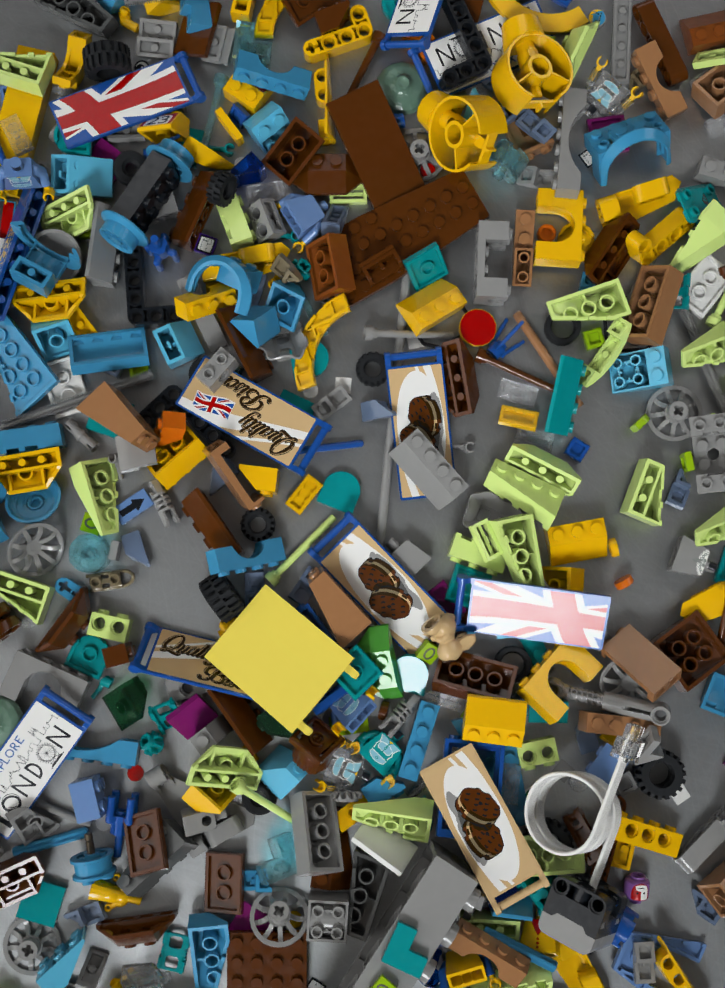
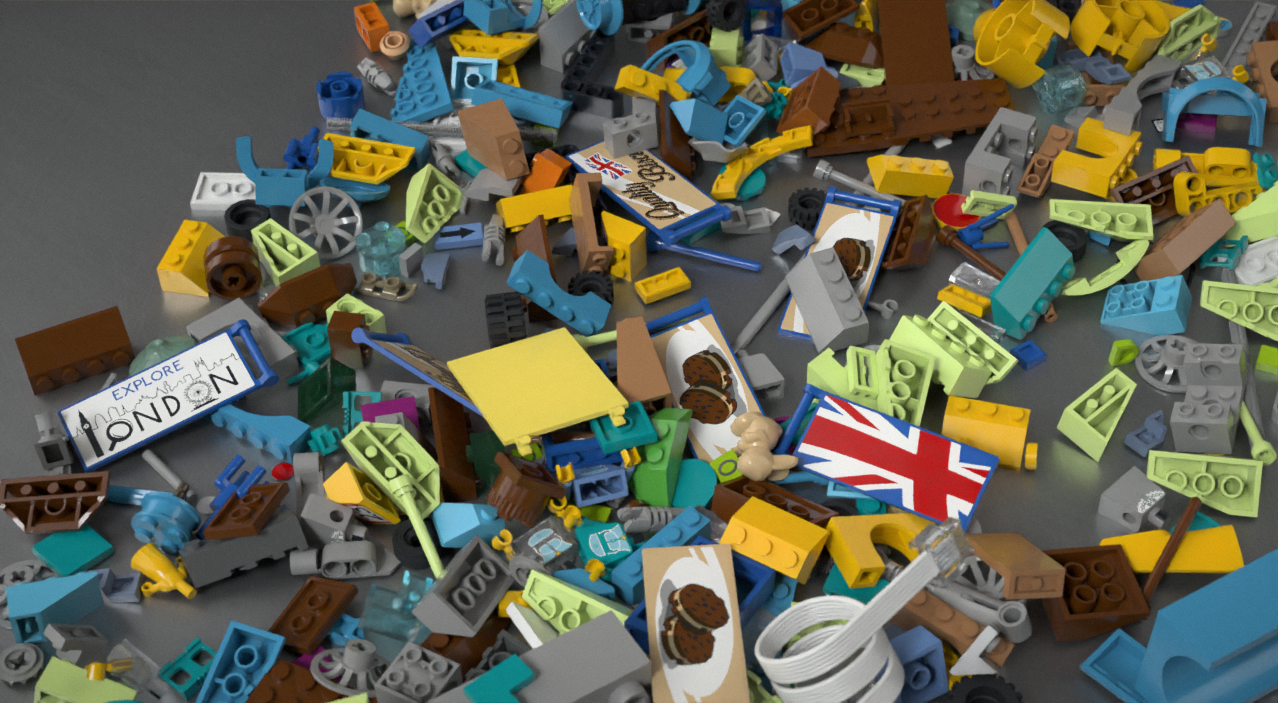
camera: 30 degrees right, 40 degrees down
light grey slope [5,807,60,846] -> none
medium blue brick [68,773,108,824] -> none
reddish brown wedge [96,909,178,948] -> none
blue plant [144,233,181,272] -> none
medium azure slope [152,320,206,370] -> none
teal tile [316,471,360,514] -> none
teal tile [403,242,449,292] -> none
lime tile [581,327,605,351] -> none
orange tile [614,574,634,590] -> none
lime tile [679,451,695,473] -> none
none -> yellowish green tile [961,190,1017,220]

